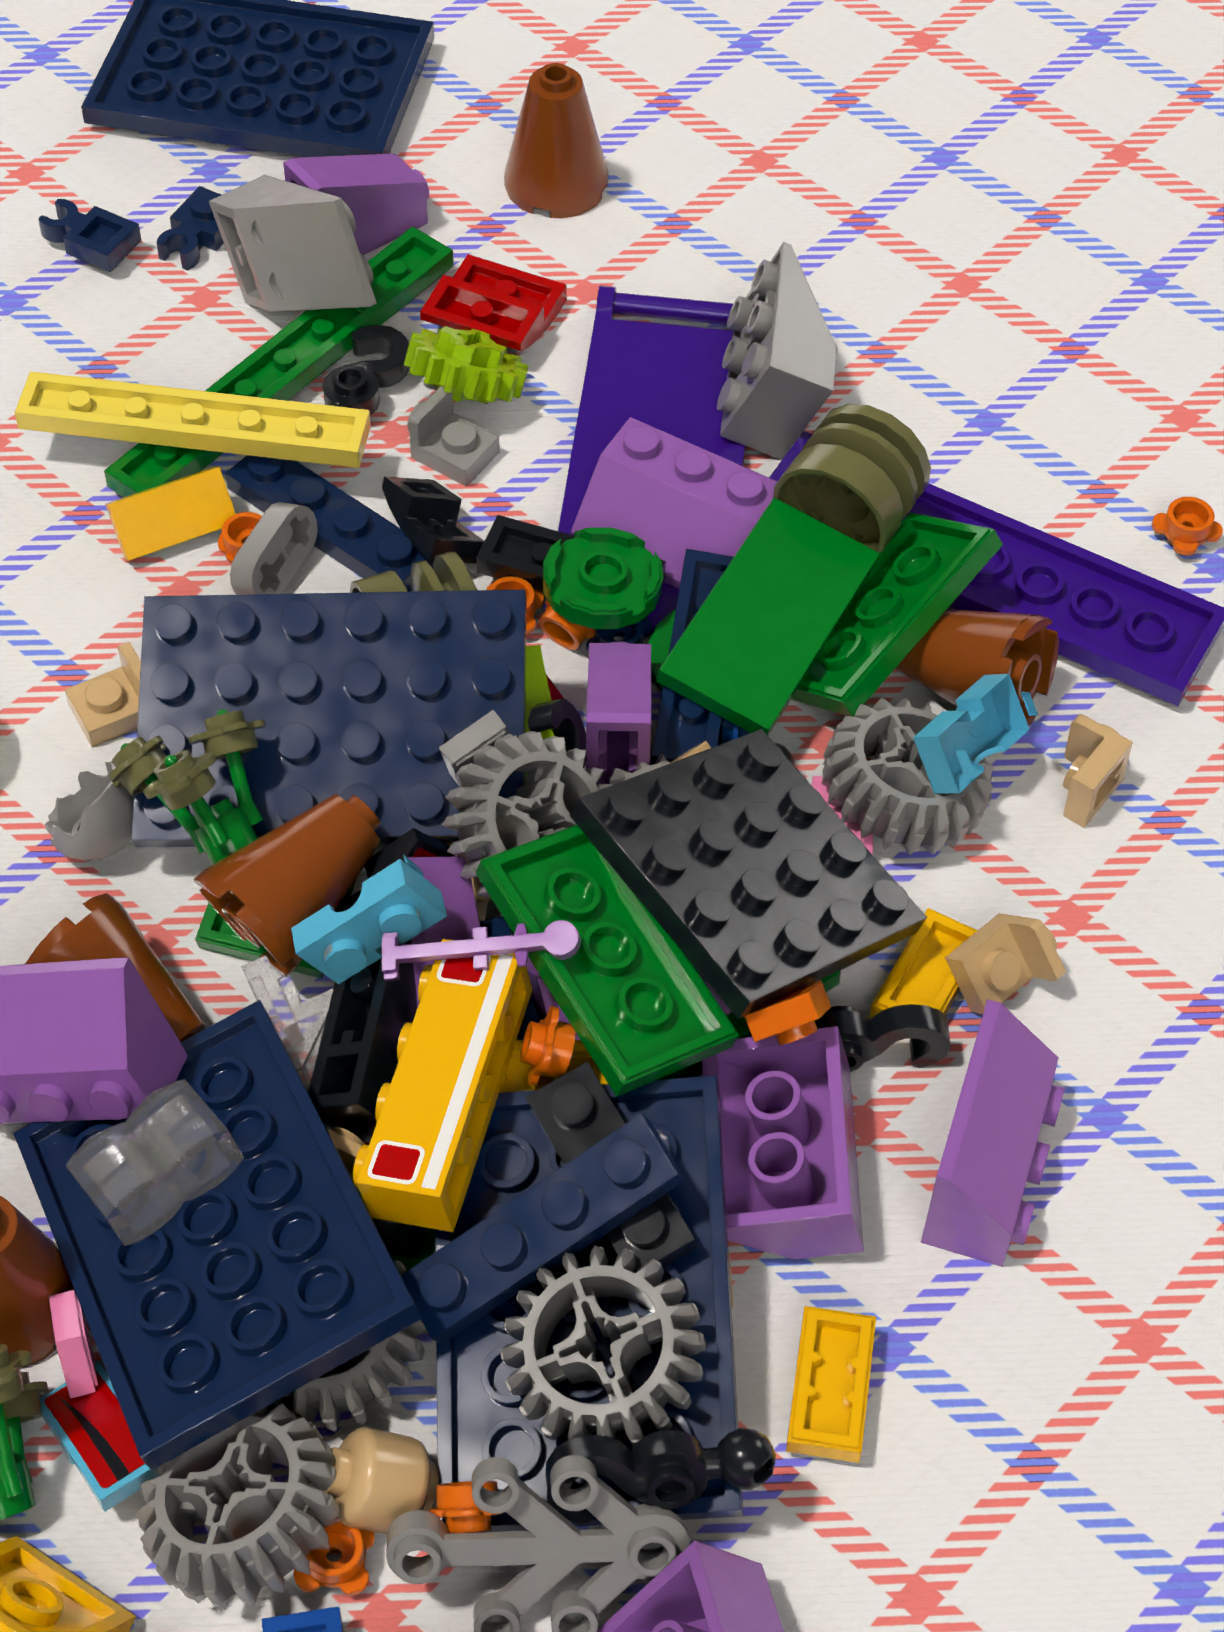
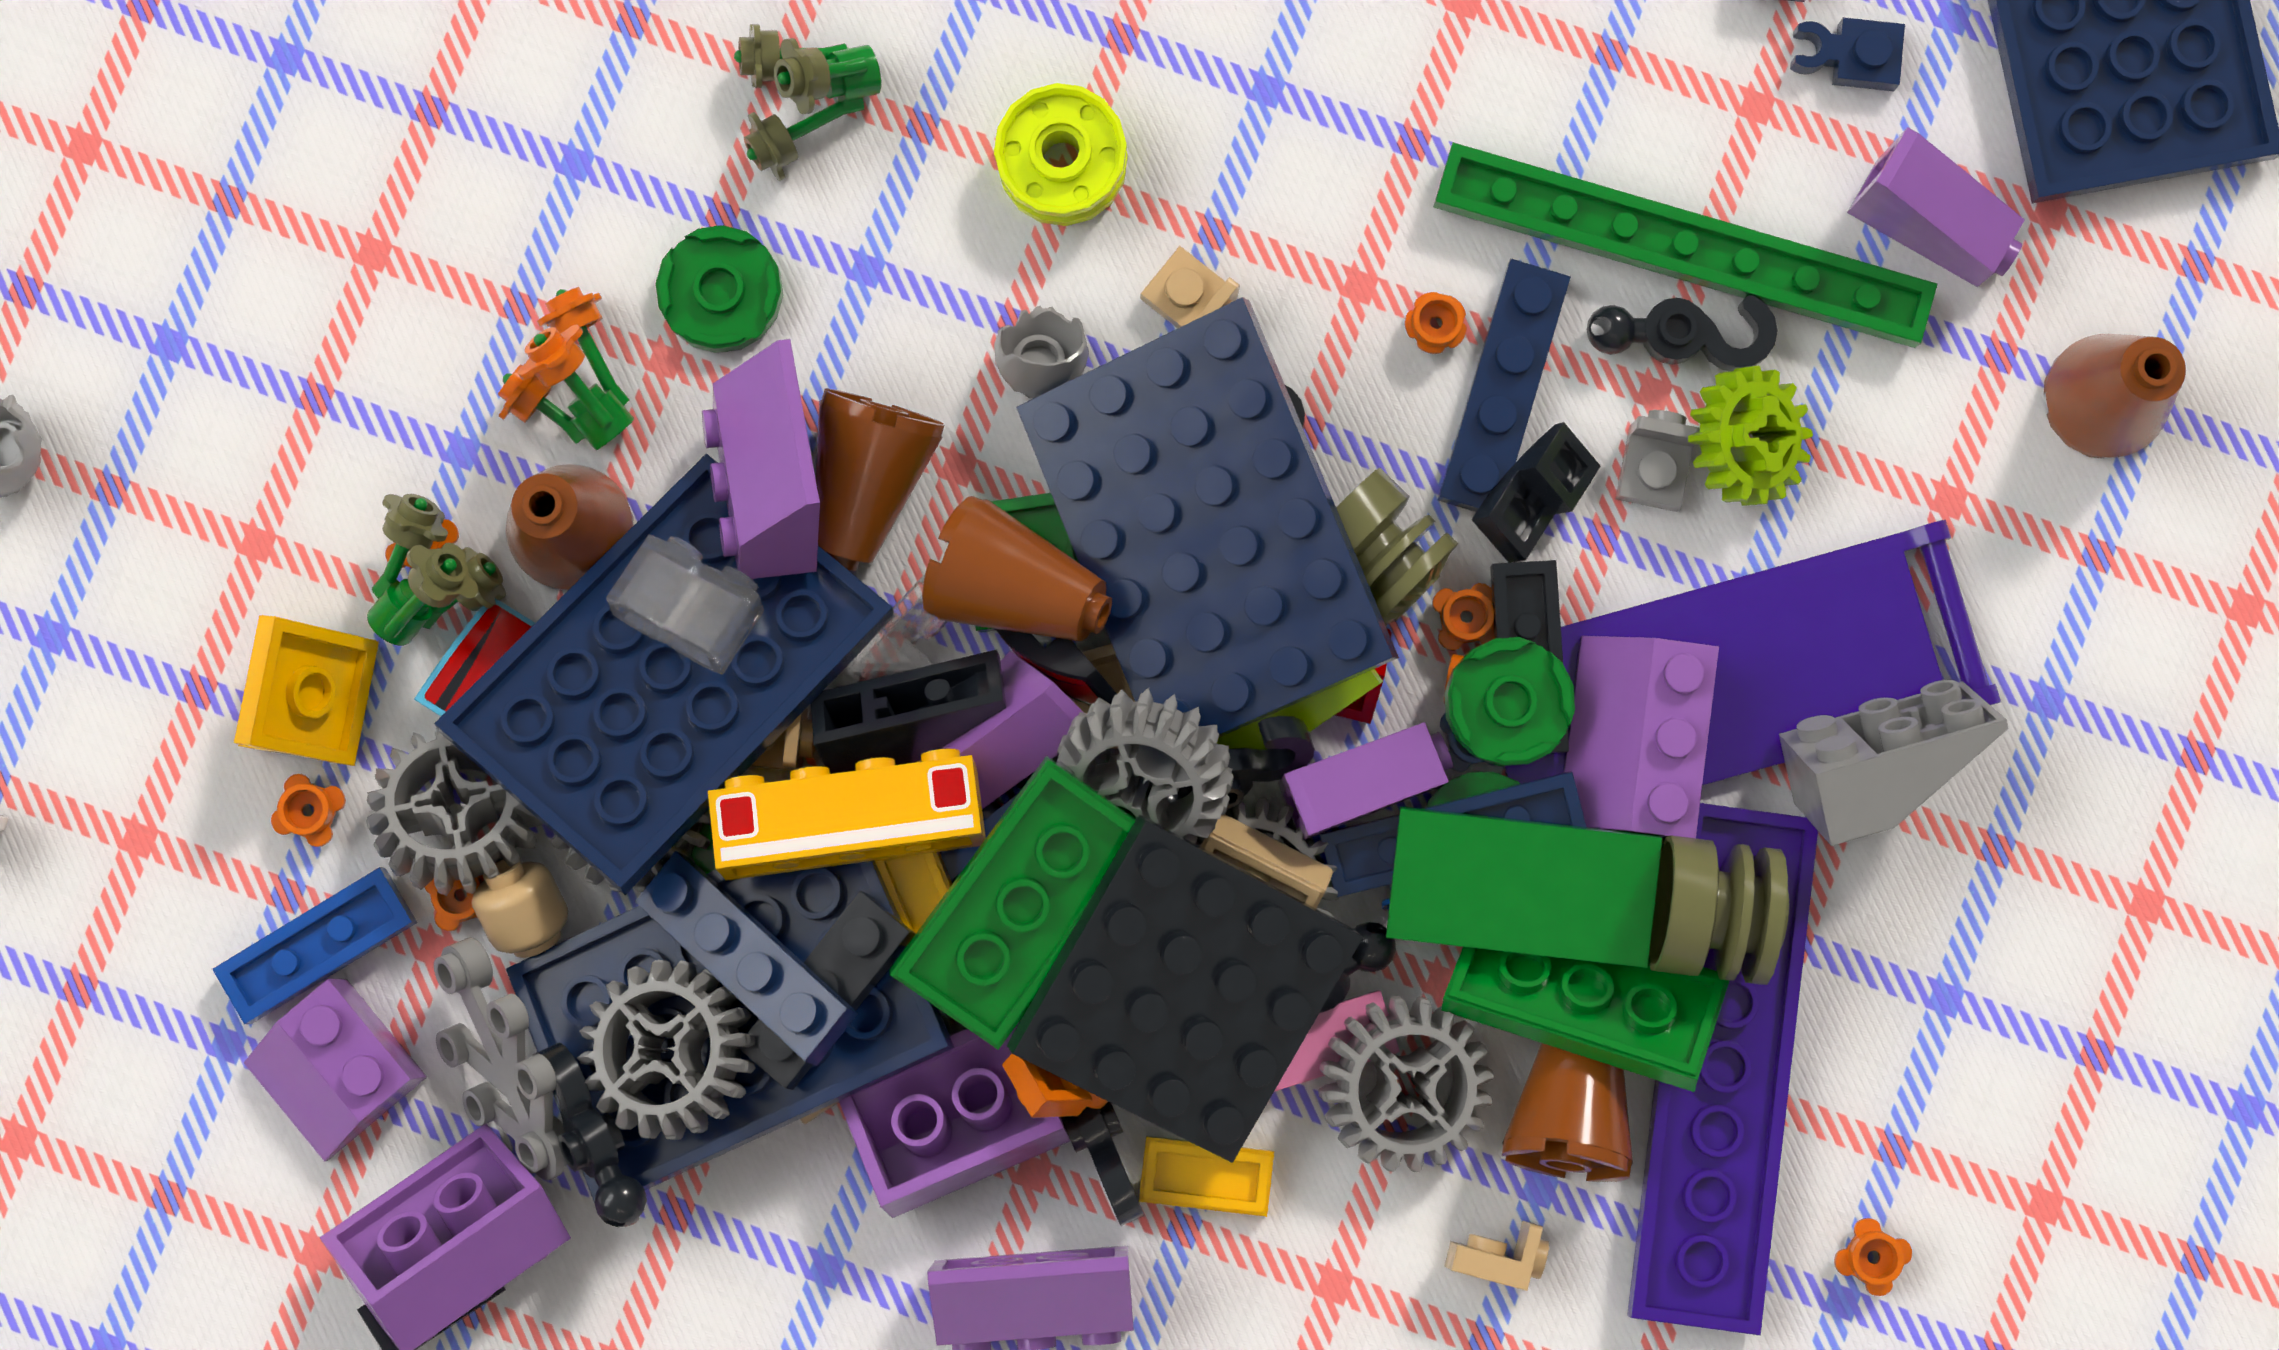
camera: 65 degrees right, 30 degrees up
light yellow plate [14,371,371,468] -> none
bright pink tile [49,1290,98,1399] -> none
yellow tile [105,466,236,561] -> none
olive plant [108,709,266,865] -> none
light grey slope [209,175,377,312] -> none
light grey beam [230,502,318,595] -> none
medium azure piece [291,855,447,985] -> none
piece [382,920,581,982] -> none
red slope [420,254,567,351] -> none
orange plate [429,1481,504,1533] -> none
light grey tile [439,710,509,787] -> none
orange plate [520,1006,576,1086] -> none
yellow plate [785,1306,876,1463] -> none
medium azure piece [913,674,1038,793] -> none
tan bracket [945,913,1066,1014] -> none

